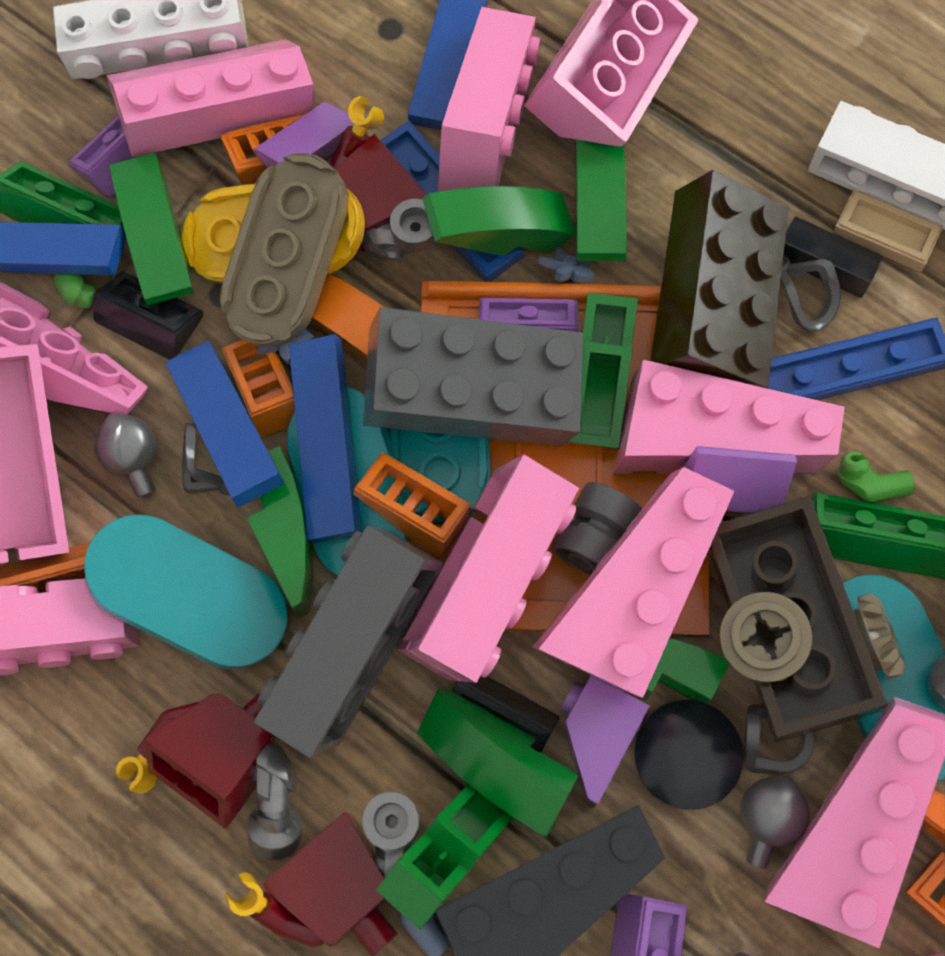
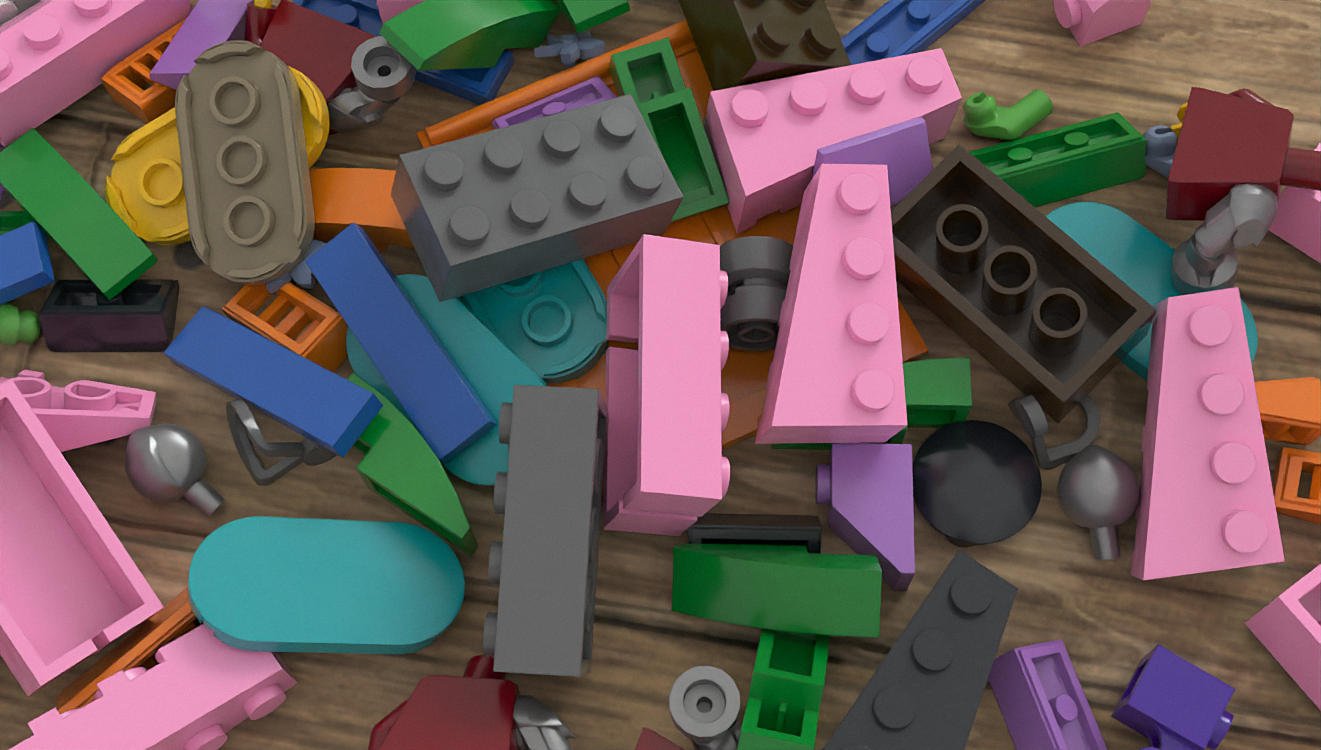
camera: 30 degrees left, 5 degrees down
orange slope [353,452,471,559] -> none
dark tan gear [720,592,812,683] -> none
dark tan gear [853,593,906,680] -> none

